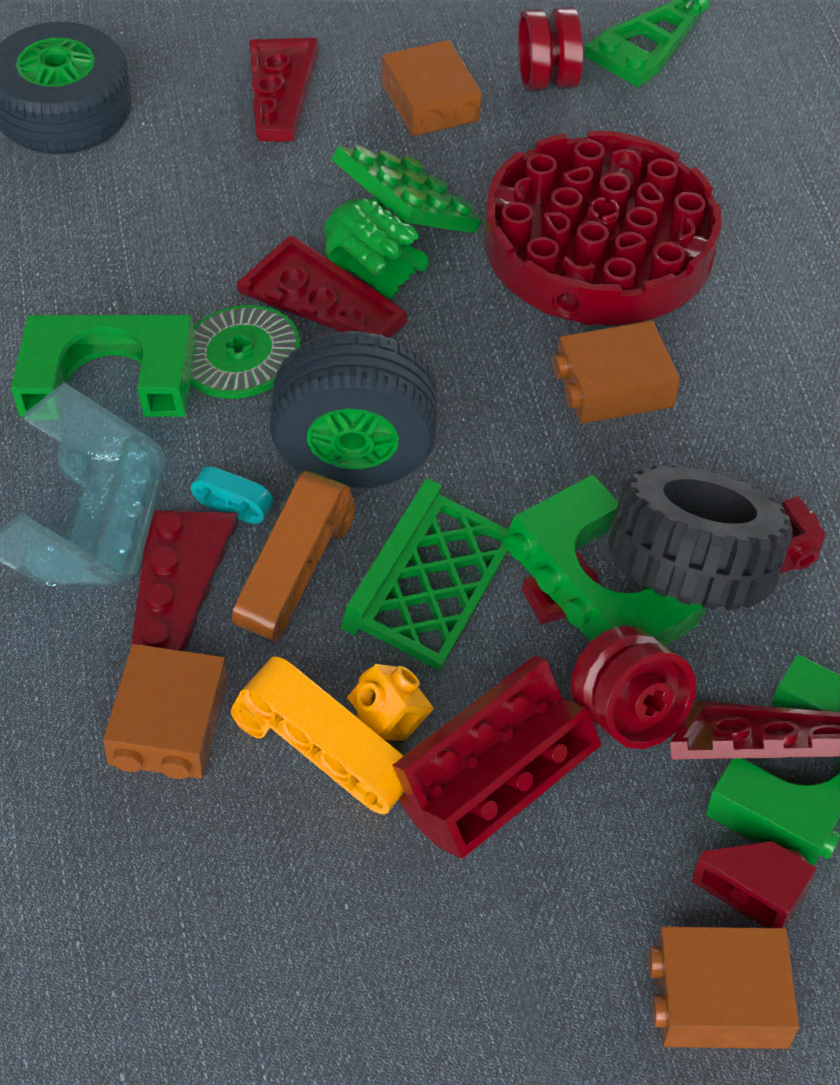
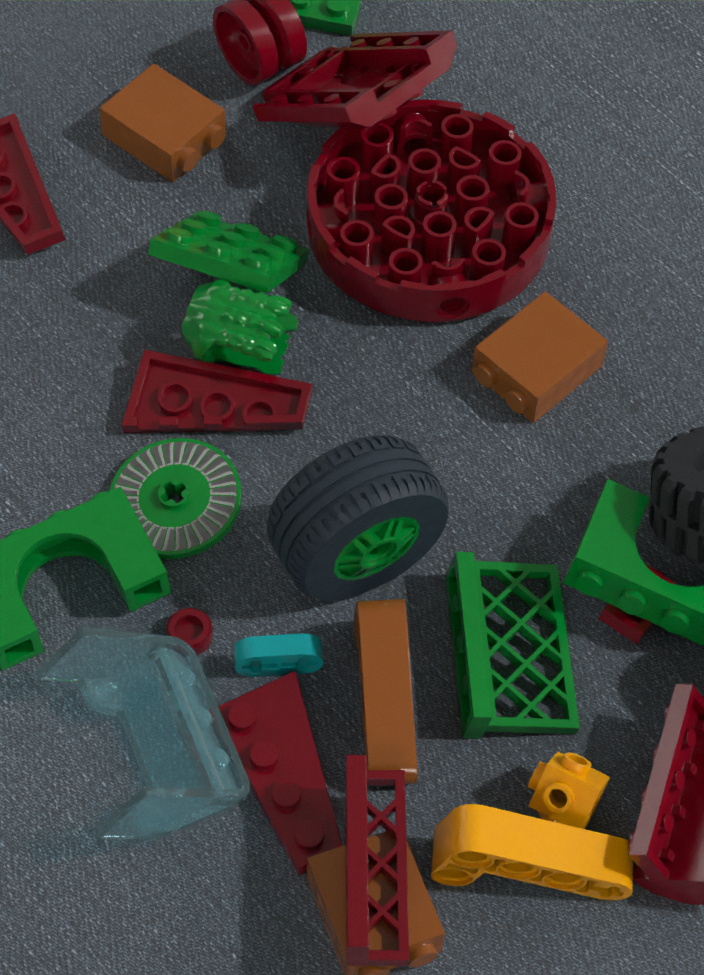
camera: 30 degrees left, 5 degrees up
none -> dark red tile [166,608,213,657]
none -> dark red wedge [252,30,457,127]
none -> dark red fence [345,755,409,966]

